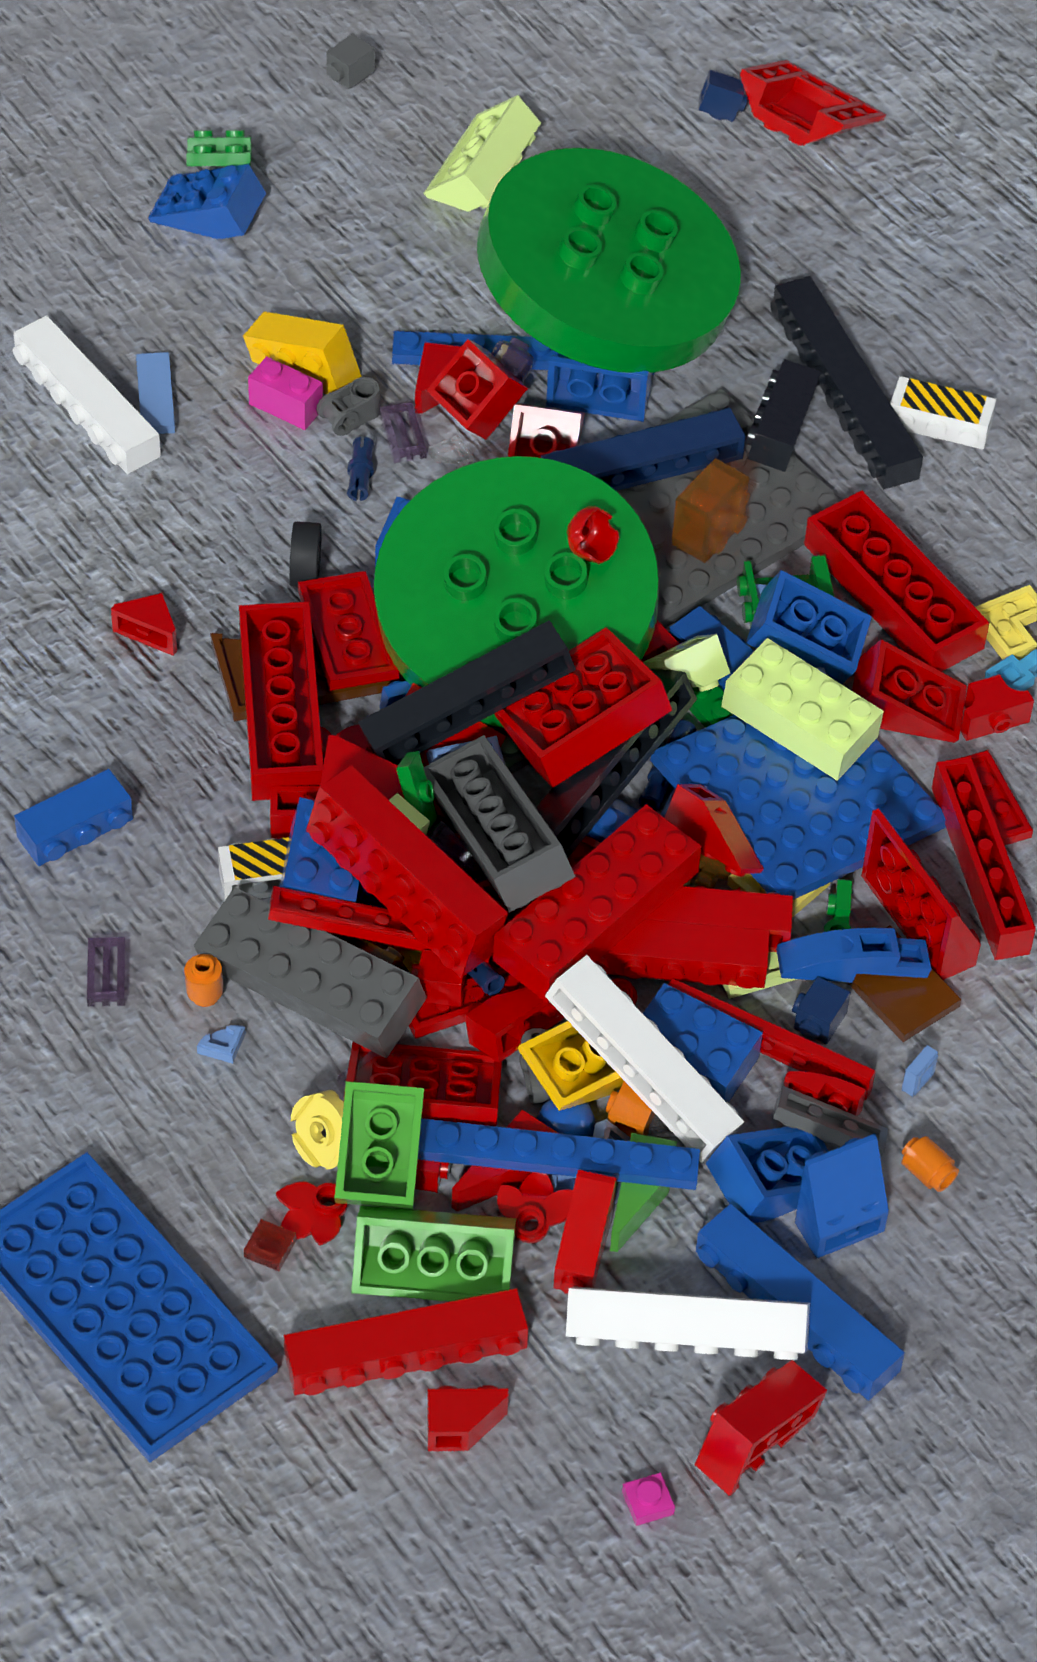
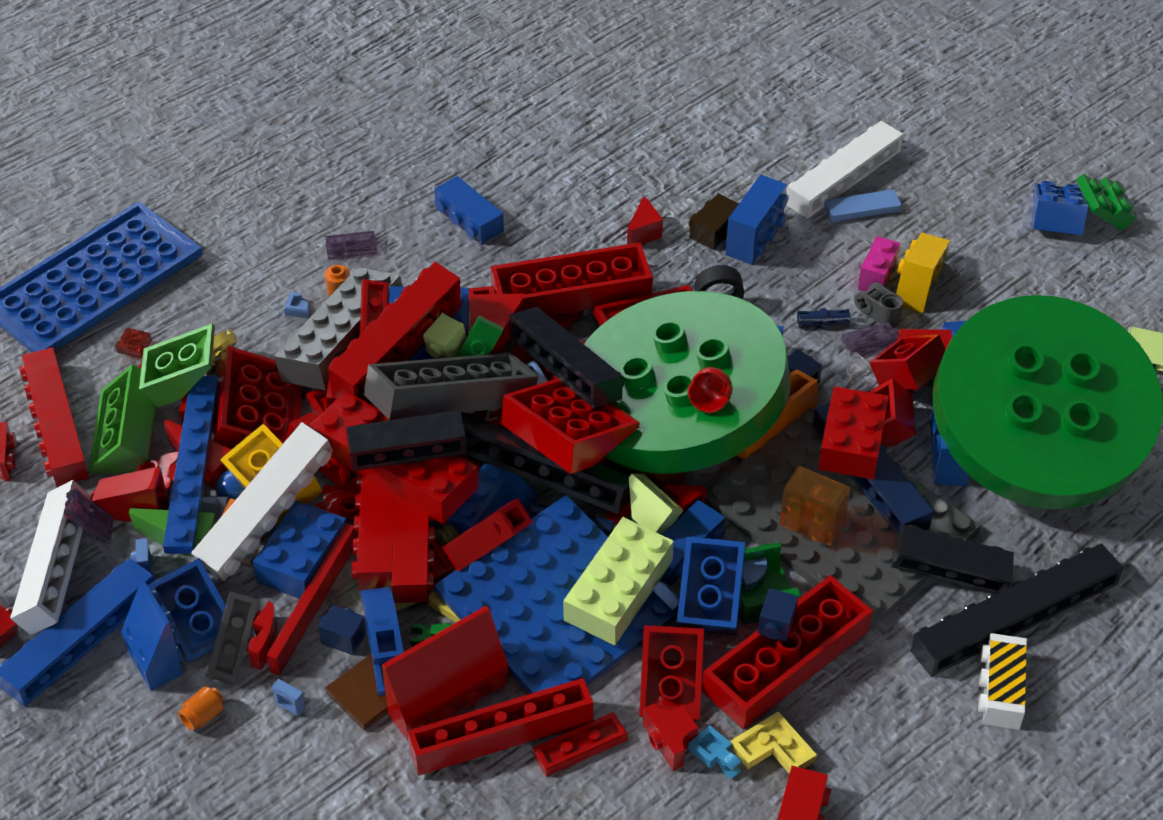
camera: 85 degrees right, 5 degrees down
none -> clear purple tile [63,489,114,543]
none -> medium blue plate [131,538,152,574]
none -> black brick [346,410,467,471]
none -> dark brown brick [688,193,739,250]
none -> blue brick [725,175,789,265]
none -> dark blue brick [758,588,798,642]
none -> red brick [818,386,889,480]

